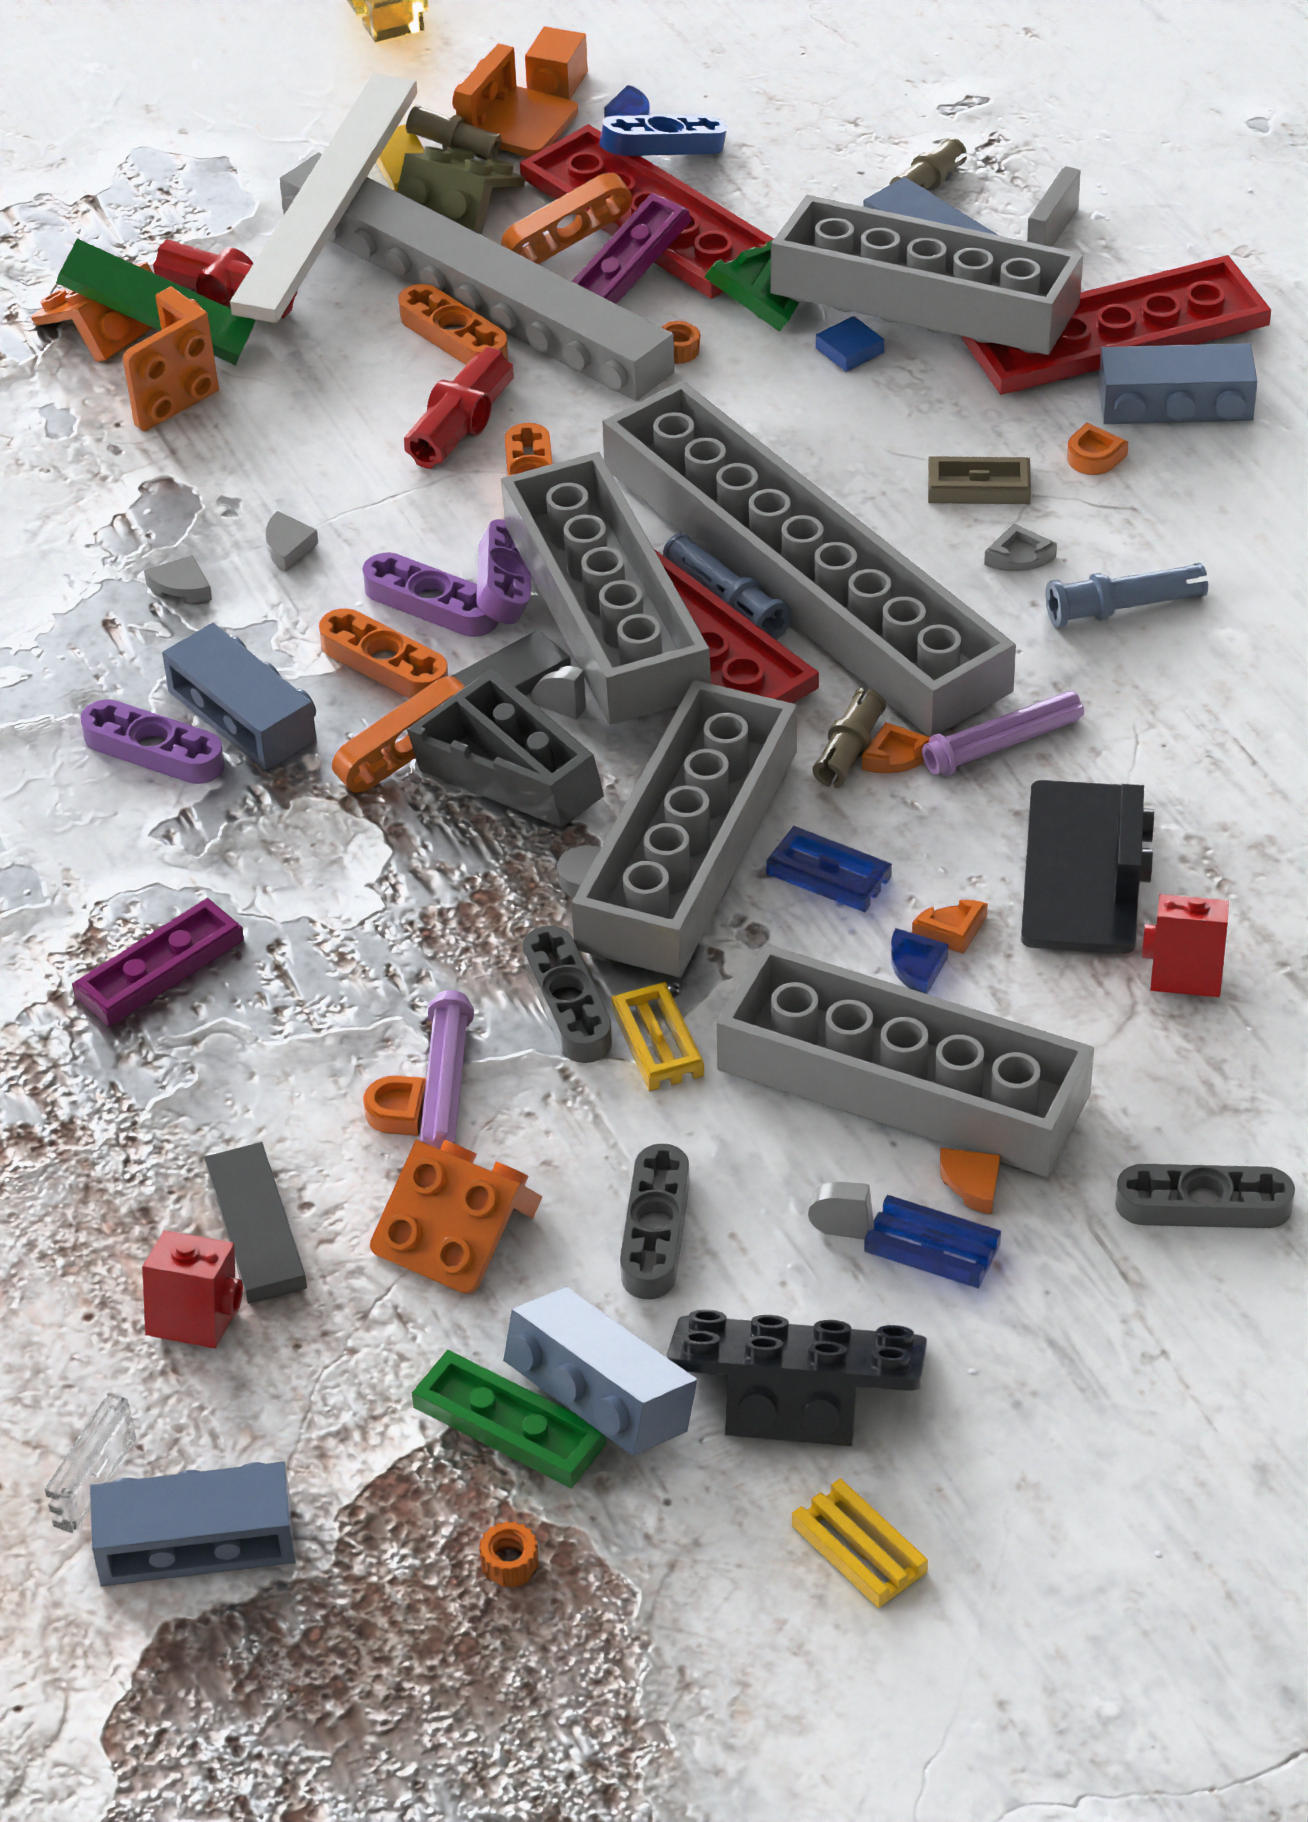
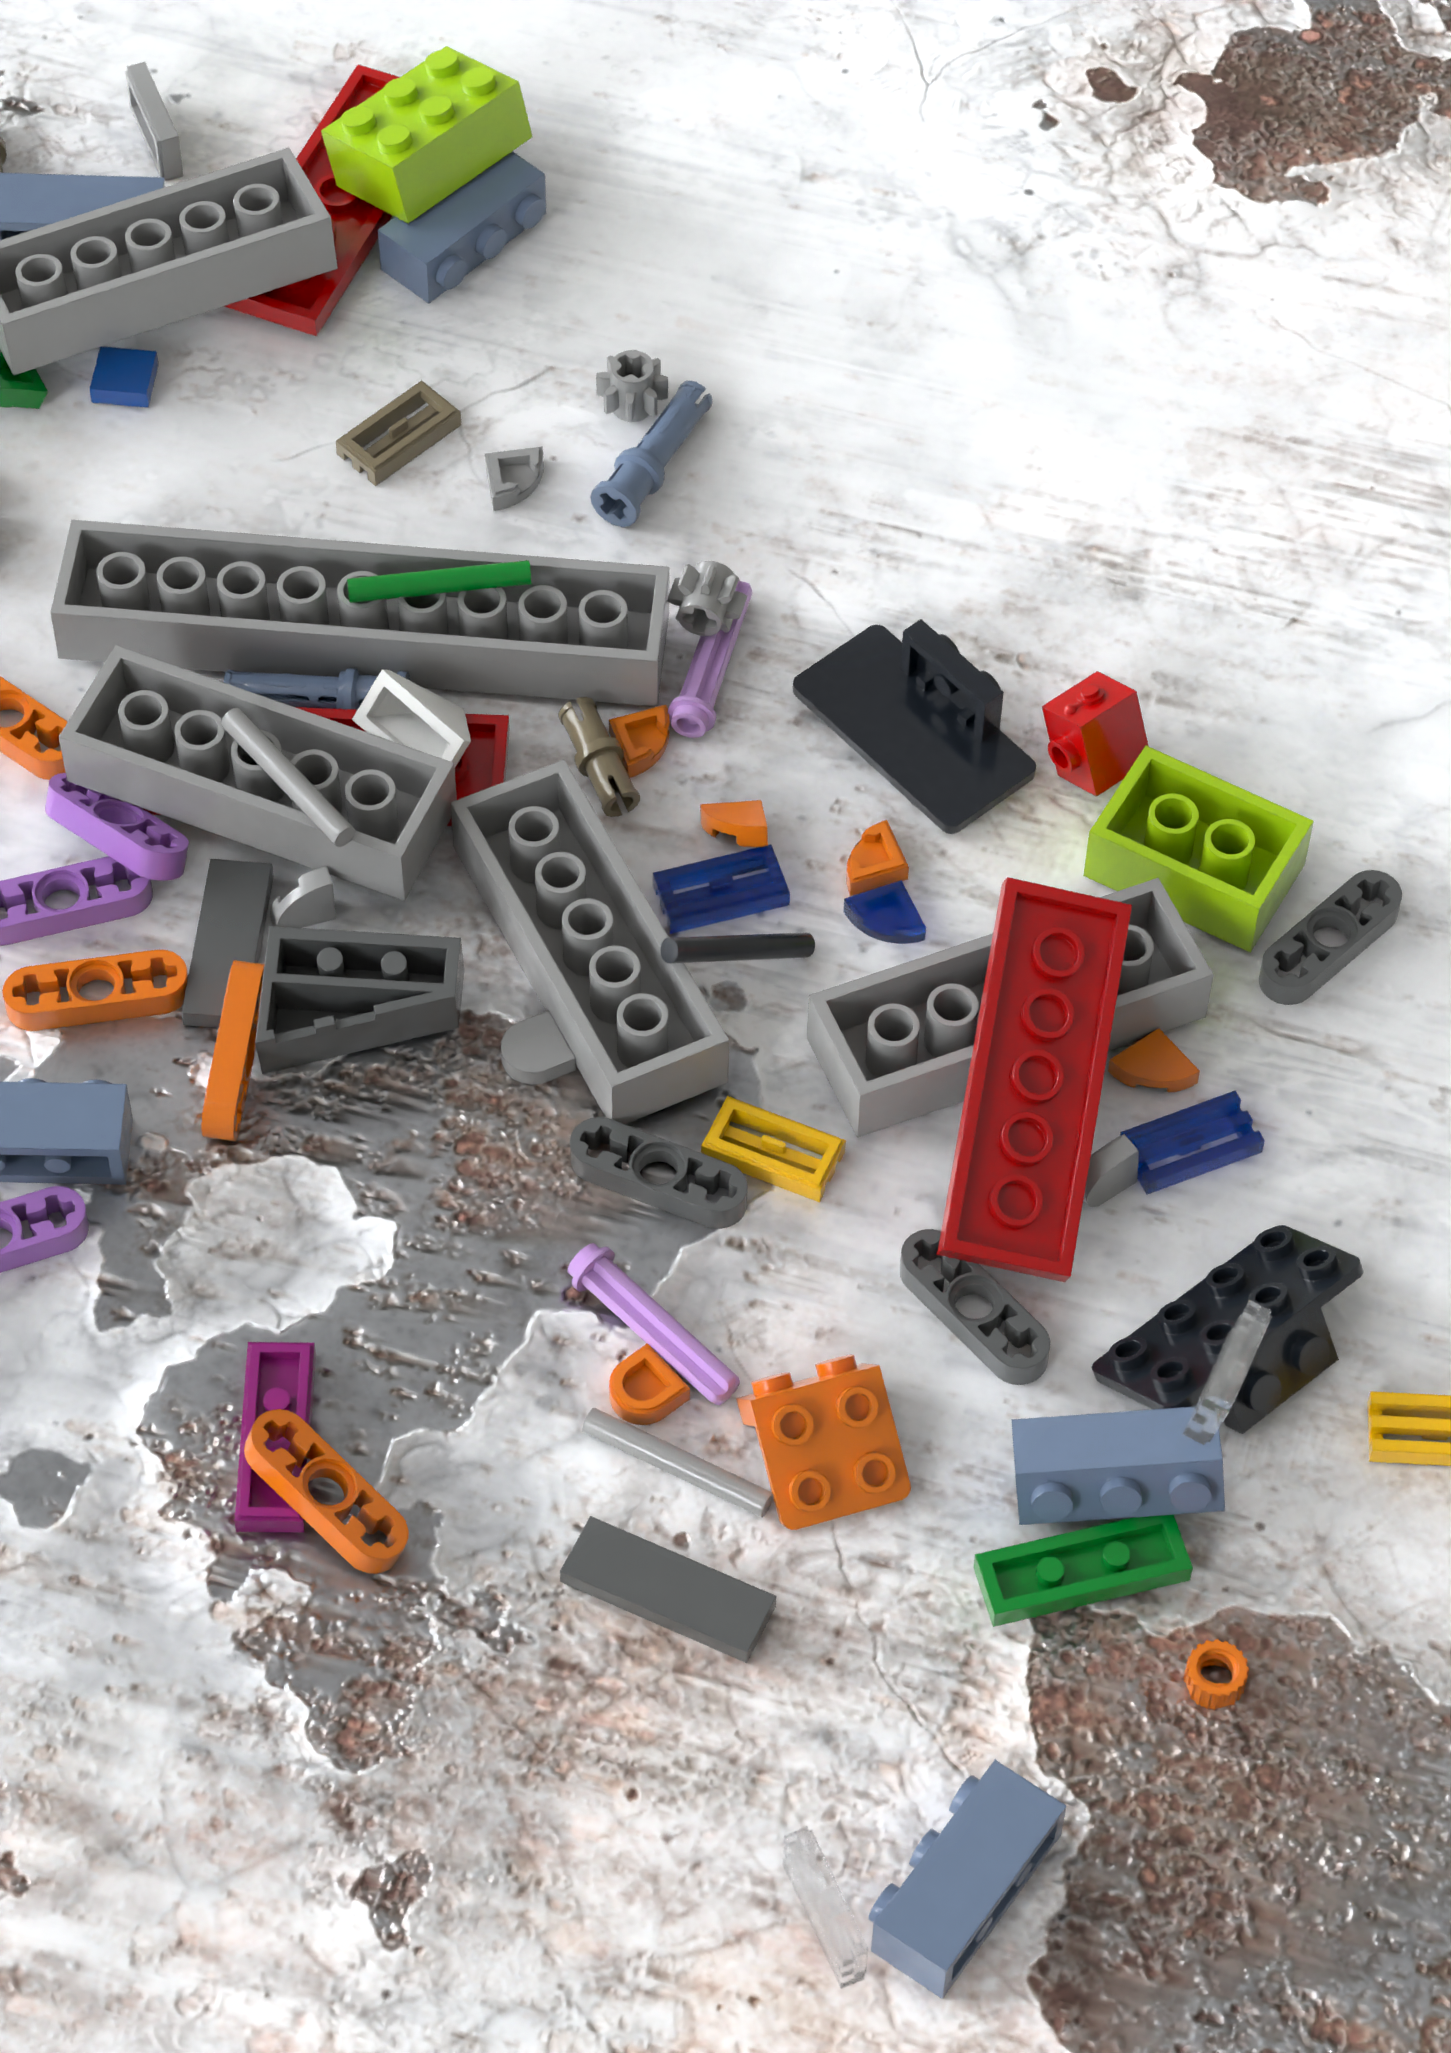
camera: 50 degrees left, 10 degrees up
red head [142,1230,243,1349] -> none
orange tile [1067,422,1128,475] -> none
none -> light grey bar [221,708,355,847]
none -> orange beam [244,1409,409,1574]
none -> lime brick [321,46,533,223]
none -> green bar [347,560,532,603]
none -> white slope [352,669,471,768]
none -> light grey bar [582,1407,773,1517]
none -> light grey gear [596,350,668,422]
none -> black bar [660,932,815,964]
none -> light grey gear [667,561,747,636]
none -> orange tile [700,800,768,847]
none -> red plate [937,877,1132,1282]
none -> lime brick [1083,746,1314,953]
none -> clear tile [1183,1300,1272,1445]

